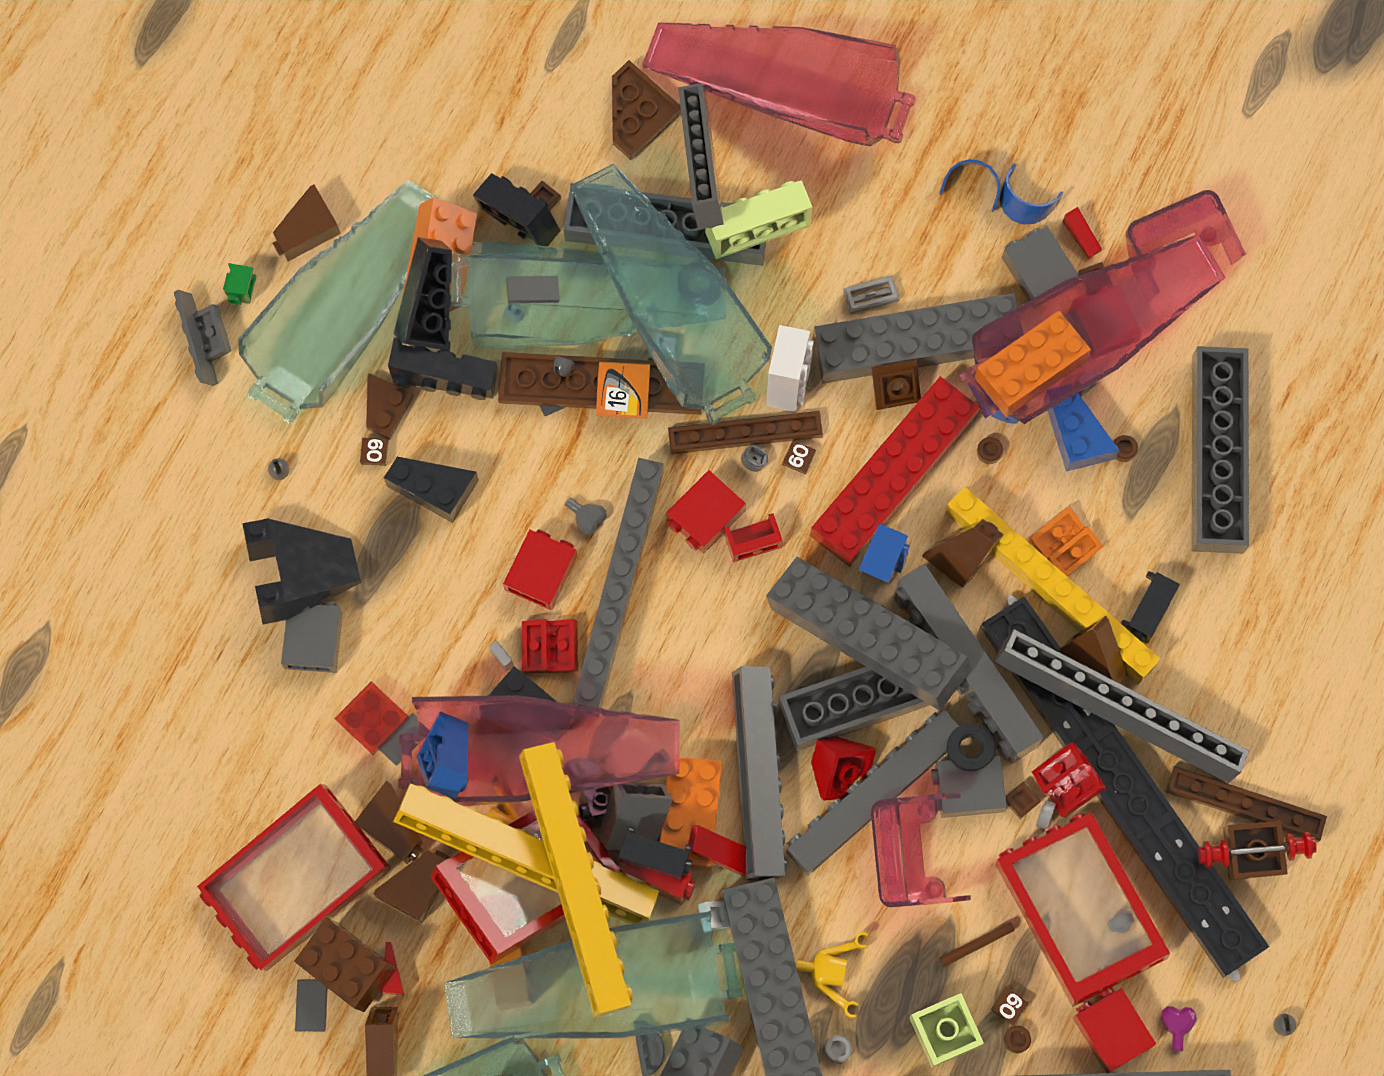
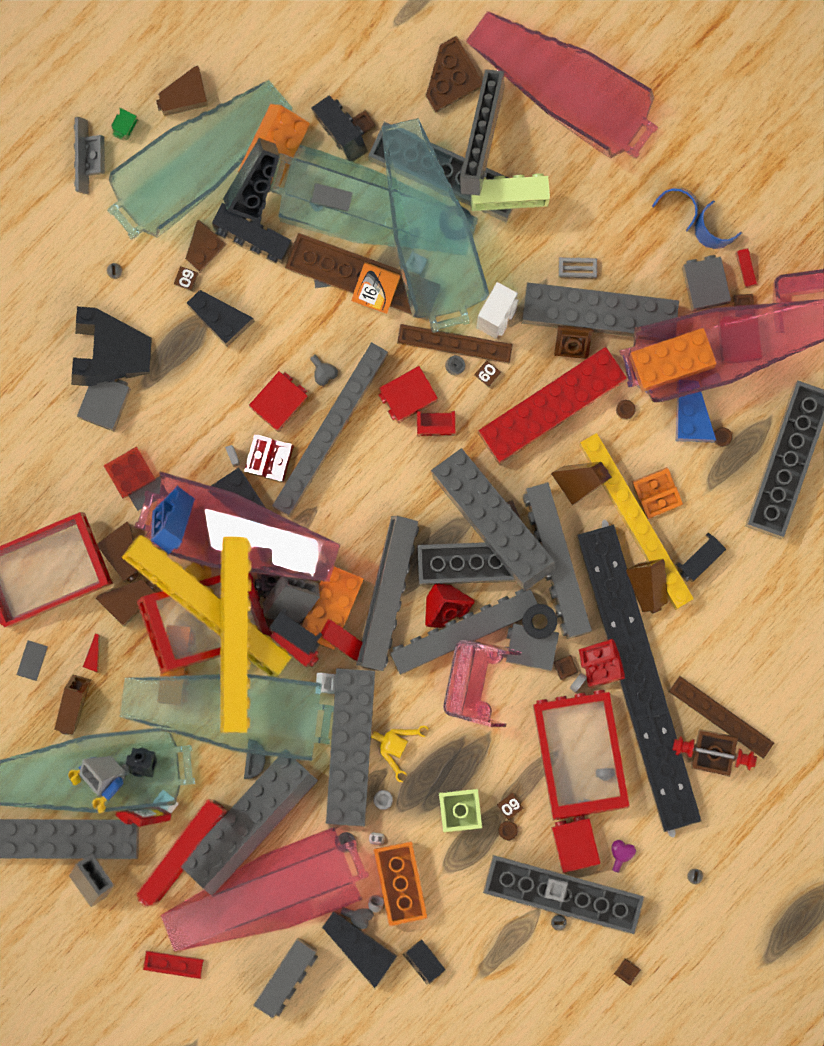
camera: 15 degrees right, 10 degrees up
reddish brown brick [294,917,396,1012] -> none
dark grey hinge [553,356,575,377] -> none
blue wedge [859,523,910,582] -> none
reddish brown bar [939,921,1015,967] -> none
dark grey brick [994,629,1249,783] -> none

